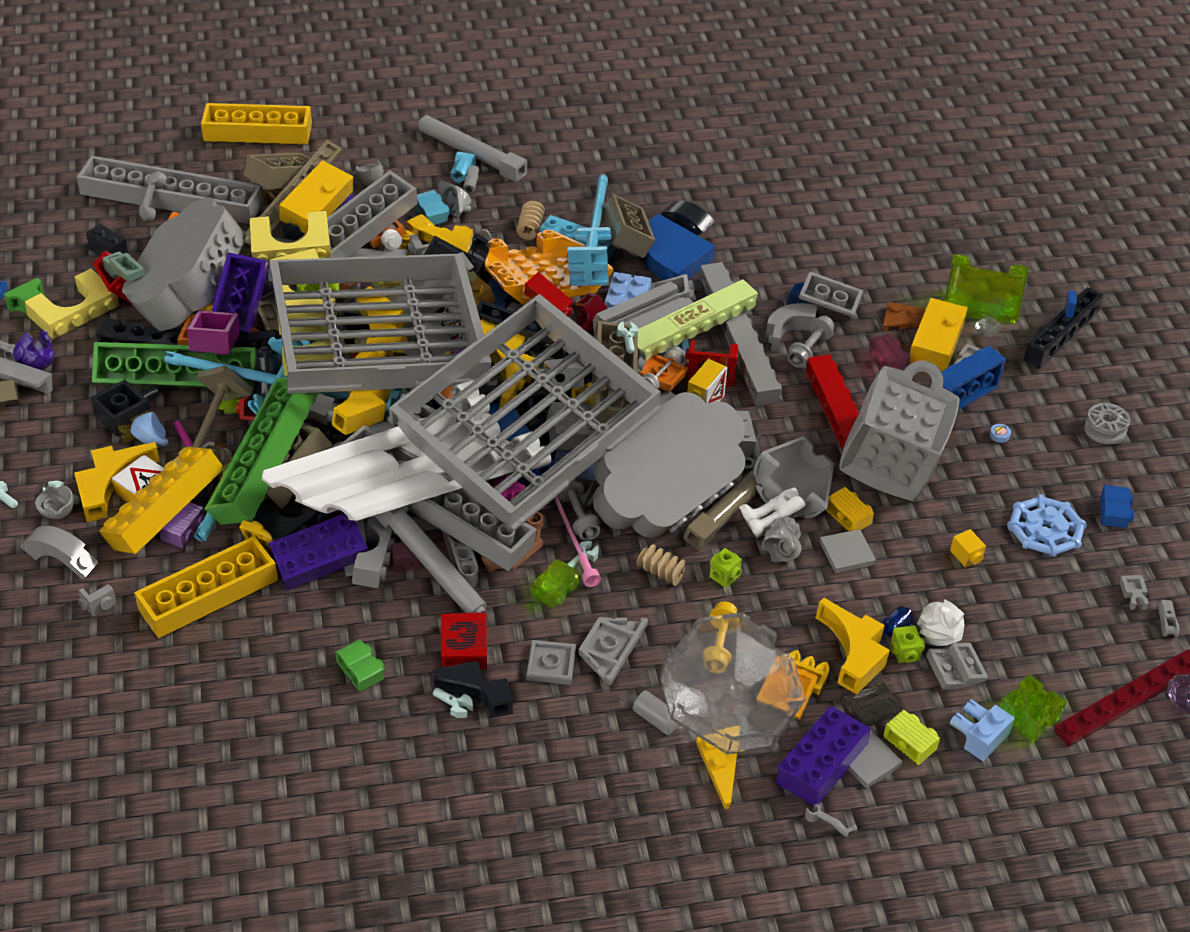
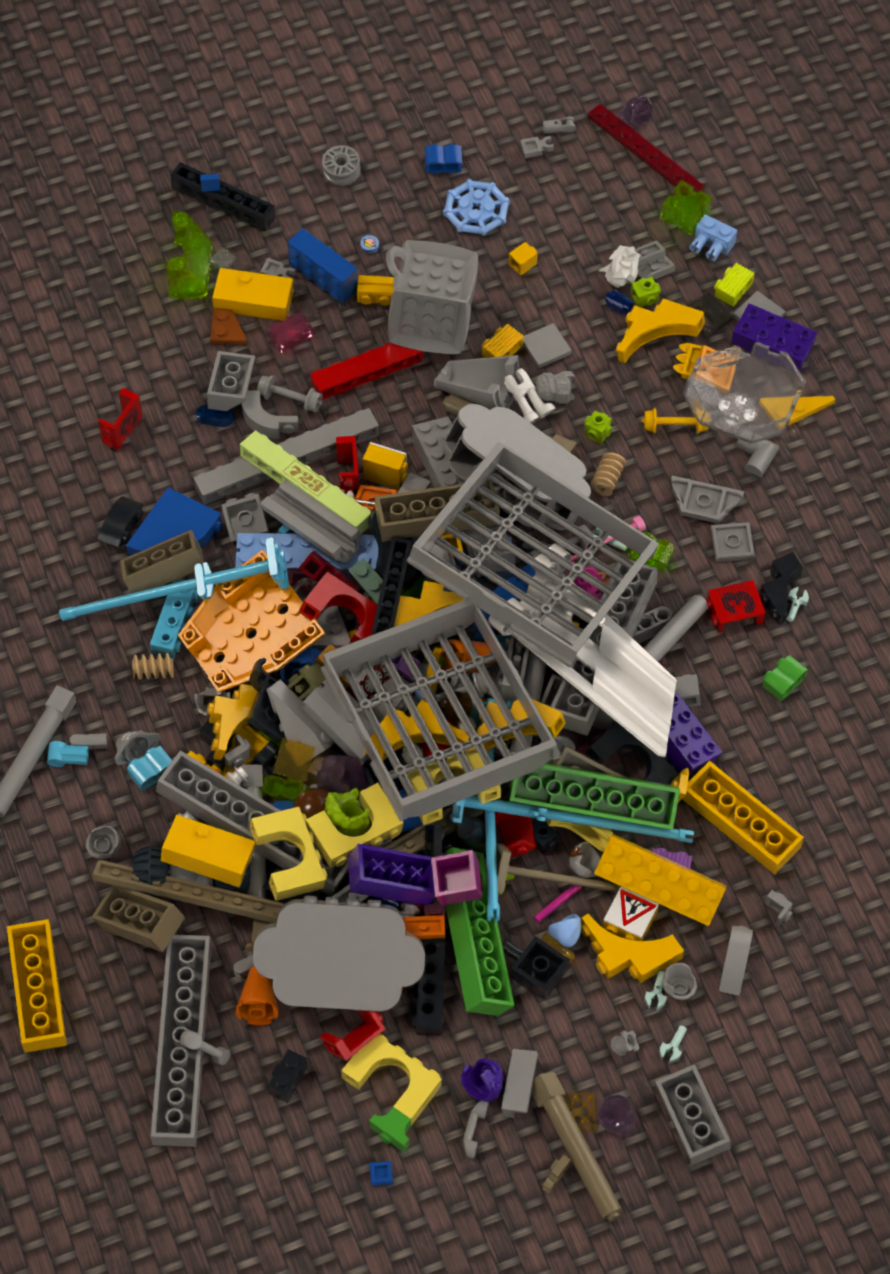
camera: 100 degrees left, 15 degrees up
sand green slope [102,251,145,282] -> none
light aqua bar [616,321,639,354] -> none
light grey piece [805,804,857,837] -> none
none -> red panel [98,388,142,450]
none -> light grey brick [611,1030,639,1056]

